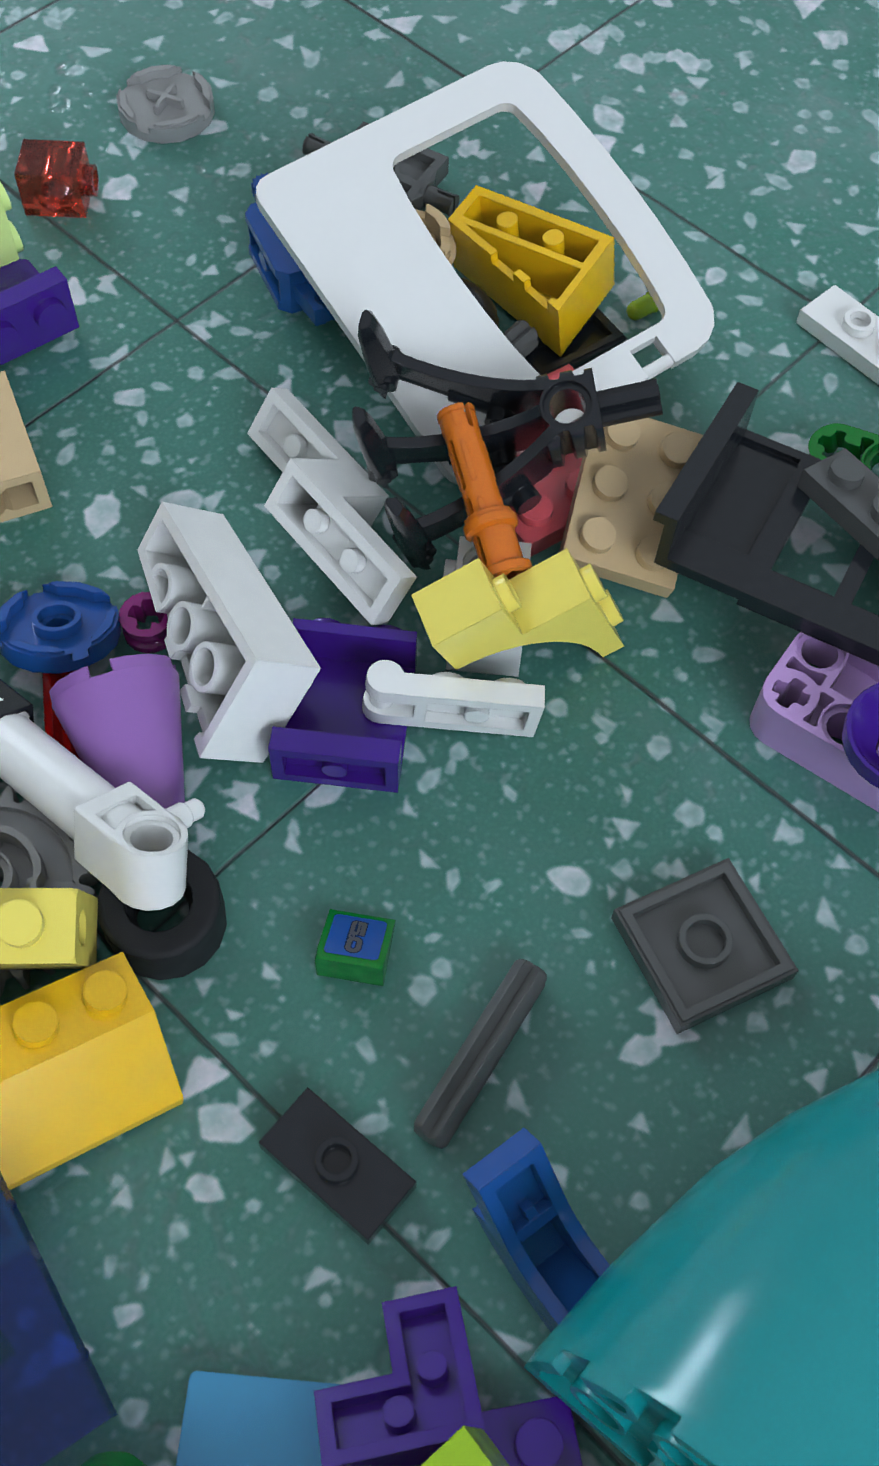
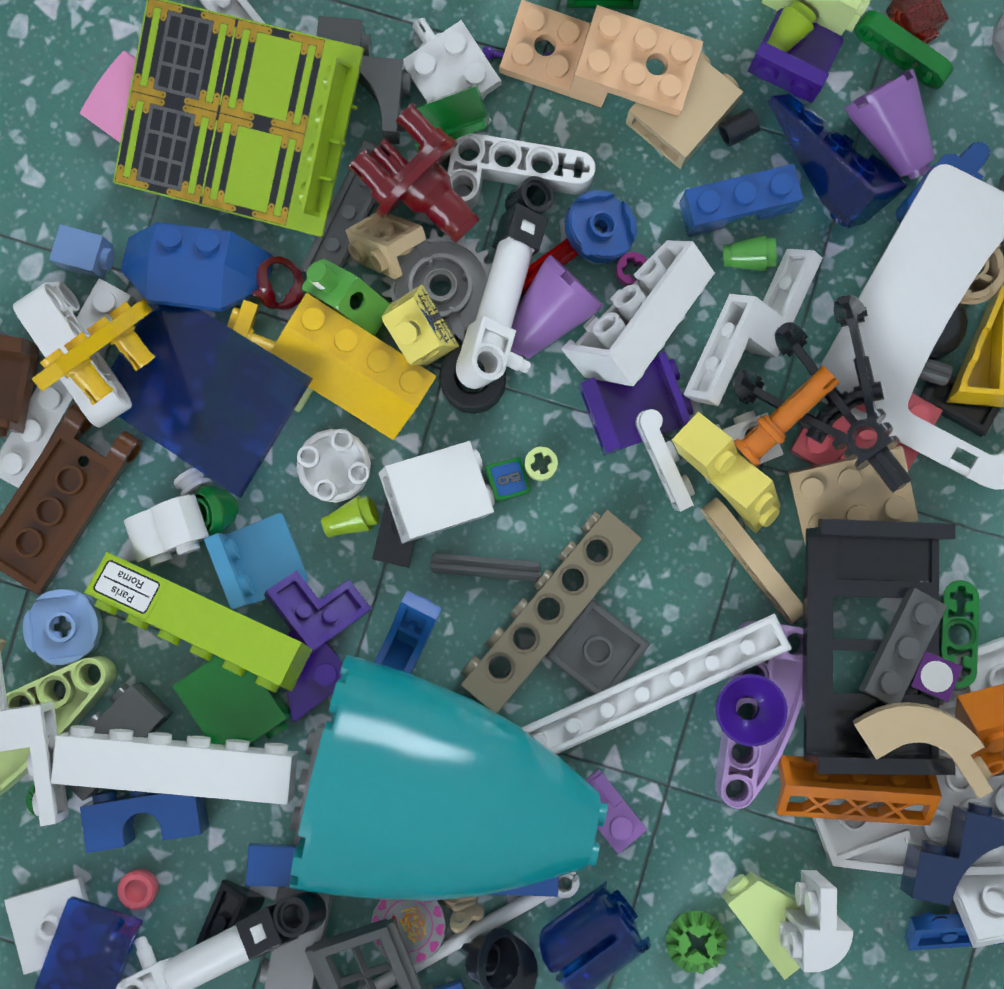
camera: 65 degrees right, 25 degrees up
none -> white dish [296,429,371,503]
none -> lime cone [321,495,380,538]
none -> white brick [379,441,495,544]
none -> dark tan brick [460,510,642,713]
none -> white tile [522,614,792,754]
none -> yellowish green bush [524,446,558,481]
none -> blue arch [679,164,803,237]
none -> tan beam [701,498,803,624]
none -> black hinge [718,108,760,147]
none -> bright green cone [723,234,777,272]
none -> clear blue wedge [768,94,908,228]
none -> medium lavender cone [844,68,935,180]
none -> green beam [854,10,953,89]

